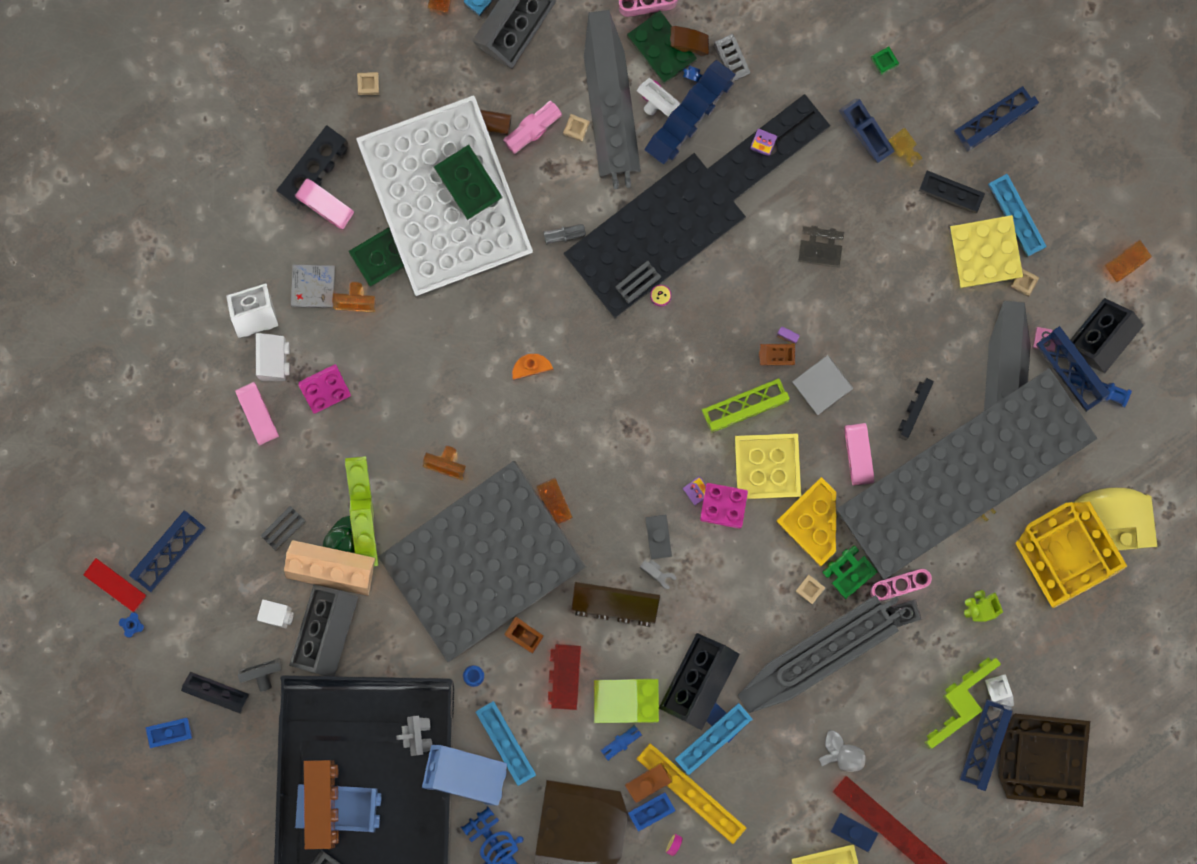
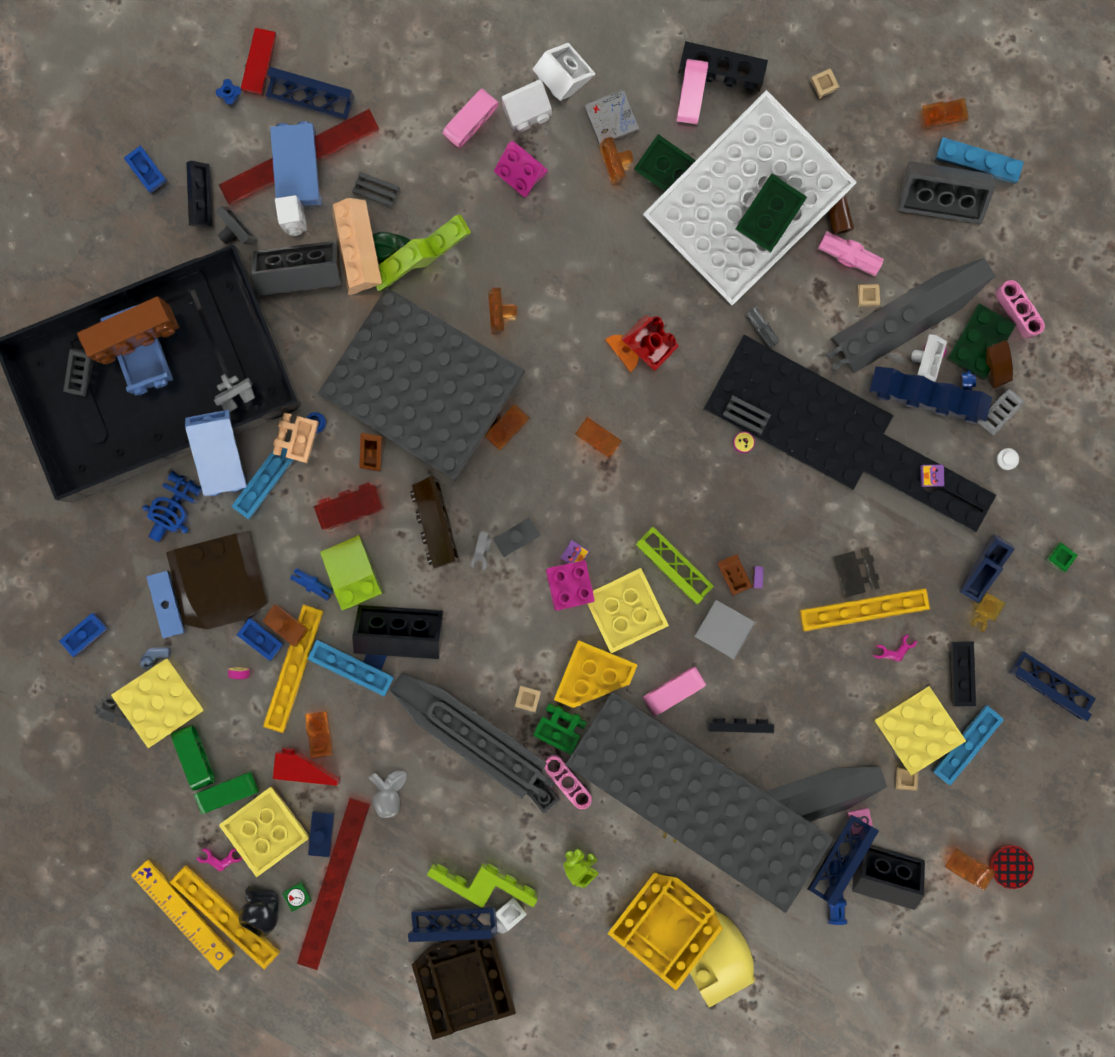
camera: 70 degrees right, 5 degrees up
none -> clear red tile [219,109,380,205]
none -> medium blue panel [270,121,322,206]
none -> light nougat plate [272,413,319,463]
none -> red slope [273,748,341,786]
none -> clear orange slope [305,711,333,759]
none -> clear orange tile [575,417,622,459]
none -> red slope [621,315,679,371]
none -> yellow tile [799,588,930,631]
none -> dark pink arm [872,634,917,662]
none -> tile [989,845,1034,889]
none -> white plate [997,448,1019,470]

